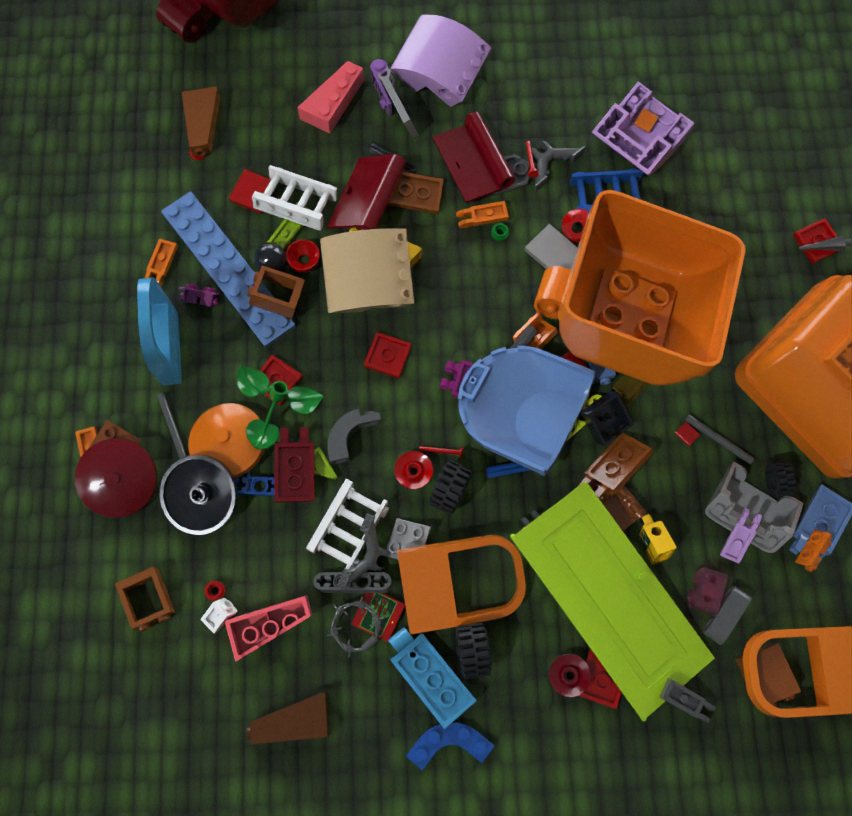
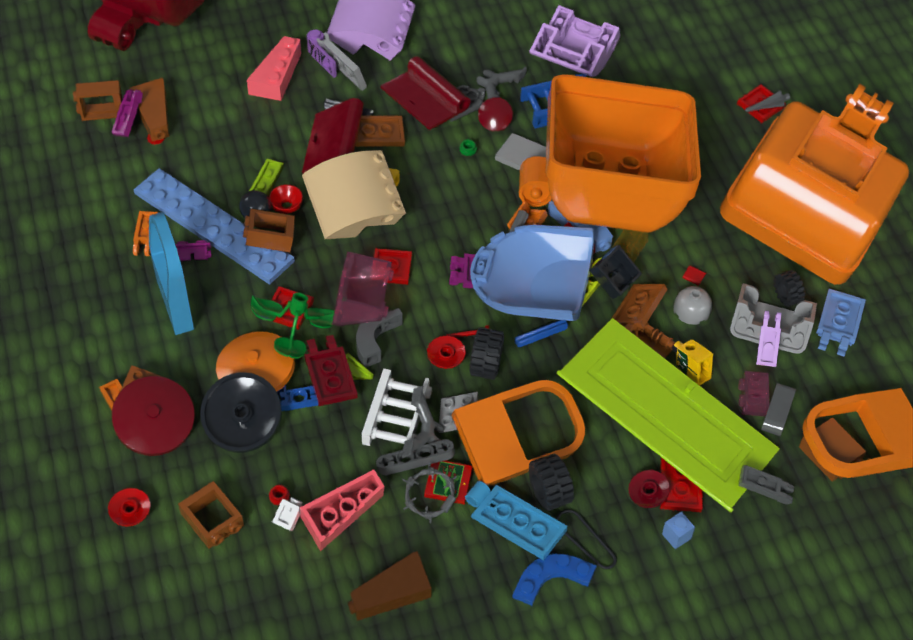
camera: 15 degrees left, 20 degrees down
dark grey piece [157,393,187,459] -> none
red tile [229,169,277,214] -> none
white fence [252,165,337,231] -> none
orange hinge [456,201,509,228] -> none
red piece [526,141,538,177] -> none
red piece [562,208,589,242] -> none
orange tile [634,108,658,134] -> none
dark grey piece [685,414,755,464] -> none
orange hinge [795,529,832,572] -> none
none -> dark orange window [73,80,123,121]
none -> red dish [108,488,151,526]
none -> magenta hinge [111,89,143,137]
none -> clear pink windscreen [332,251,394,326]
none -> dark red dish [478,97,513,131]
none -> black piece [556,509,617,569]
none -> medium blue brick [662,512,695,549]
none -> light grey cylinder [673,286,712,325]

